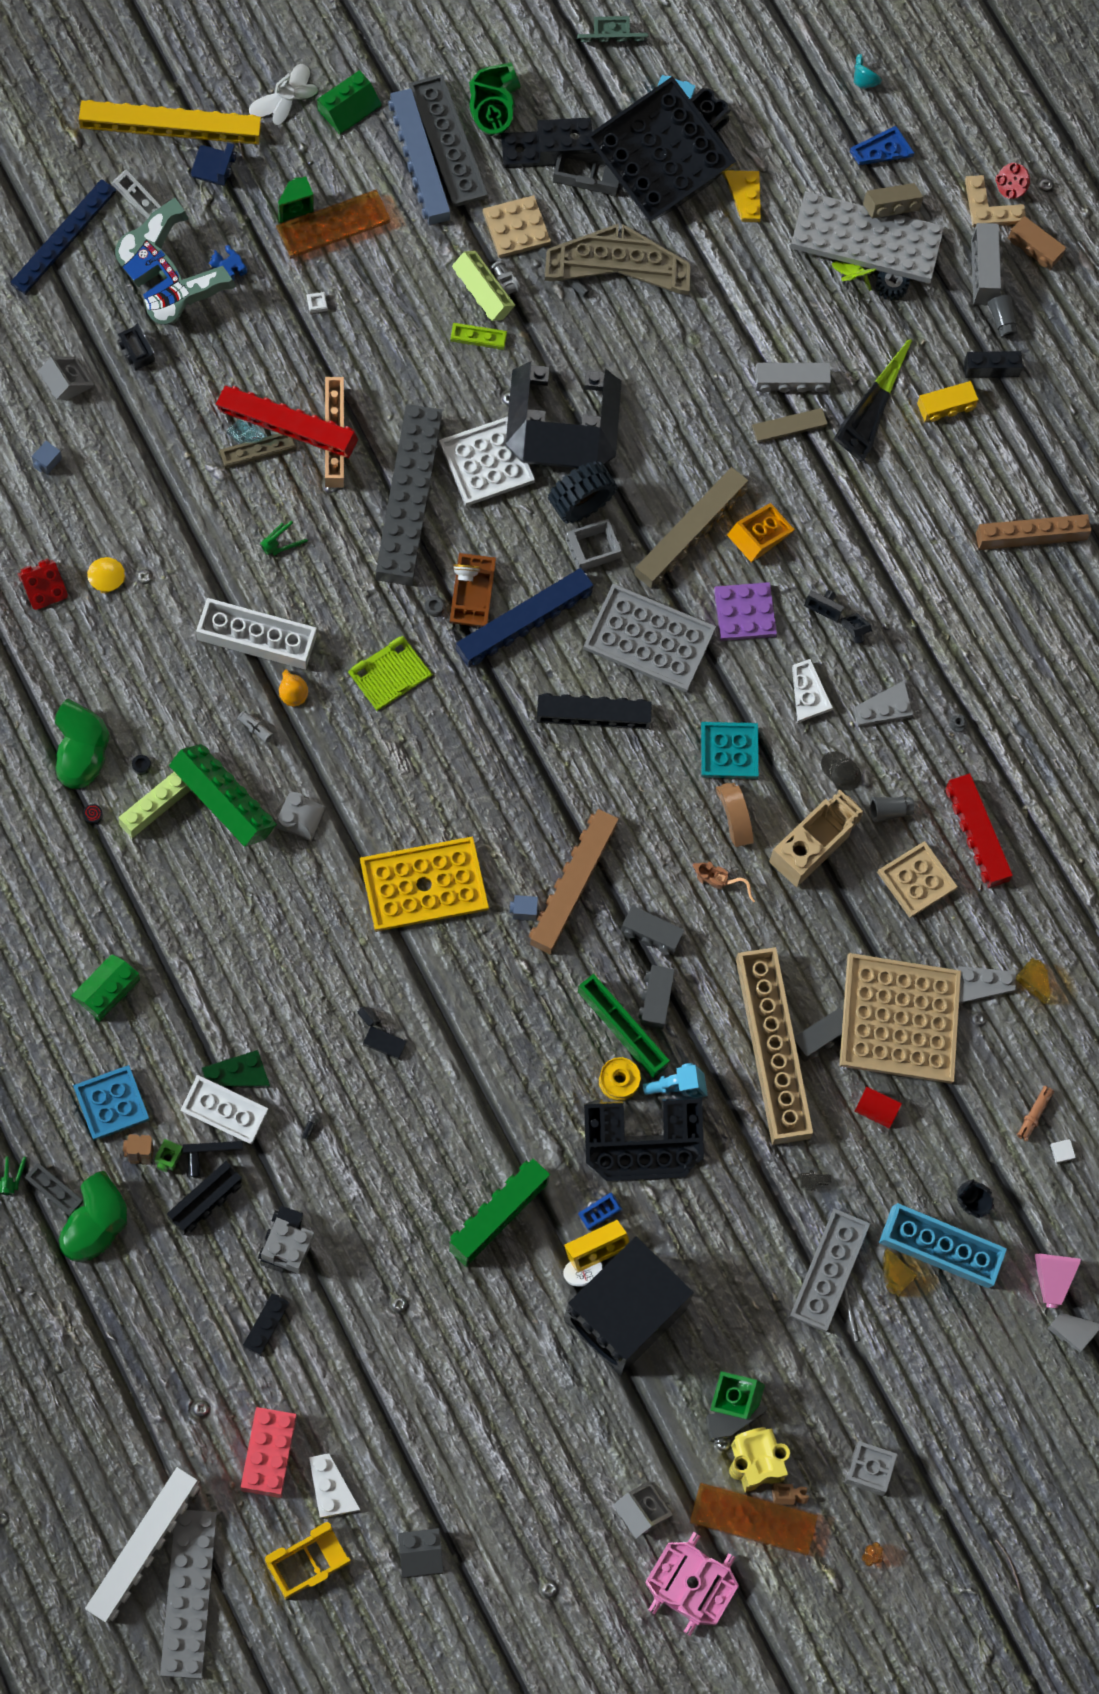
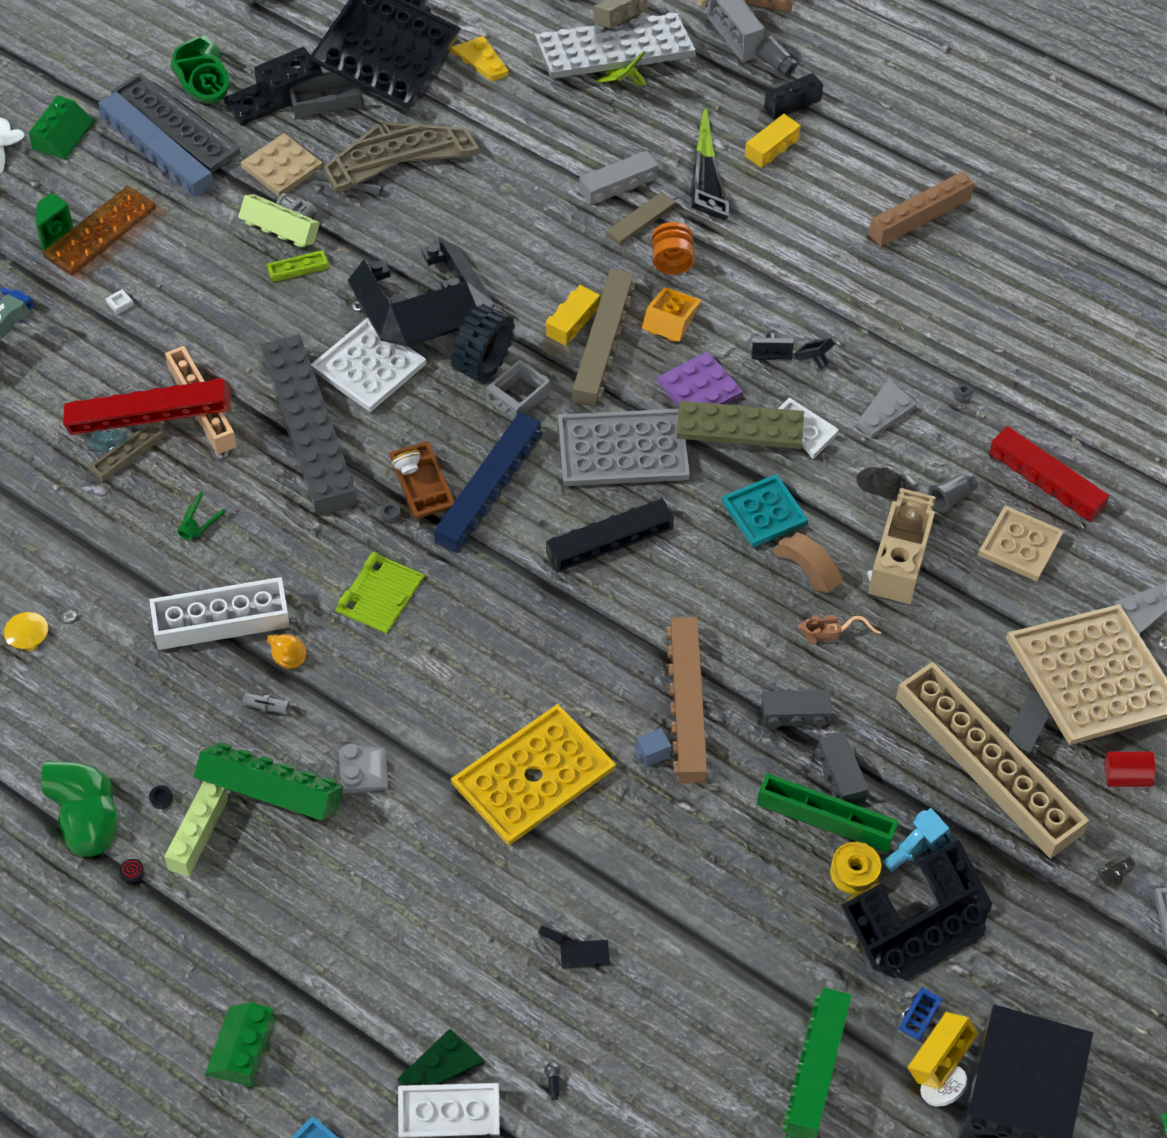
camera: 20 degrees left, 15 degrees down
black wheel [876,271,910,301] -> none
none -> yellow brick [545,285,600,346]
none -> orange wheel [652,222,694,275]
none -> olive plate [676,401,804,449]

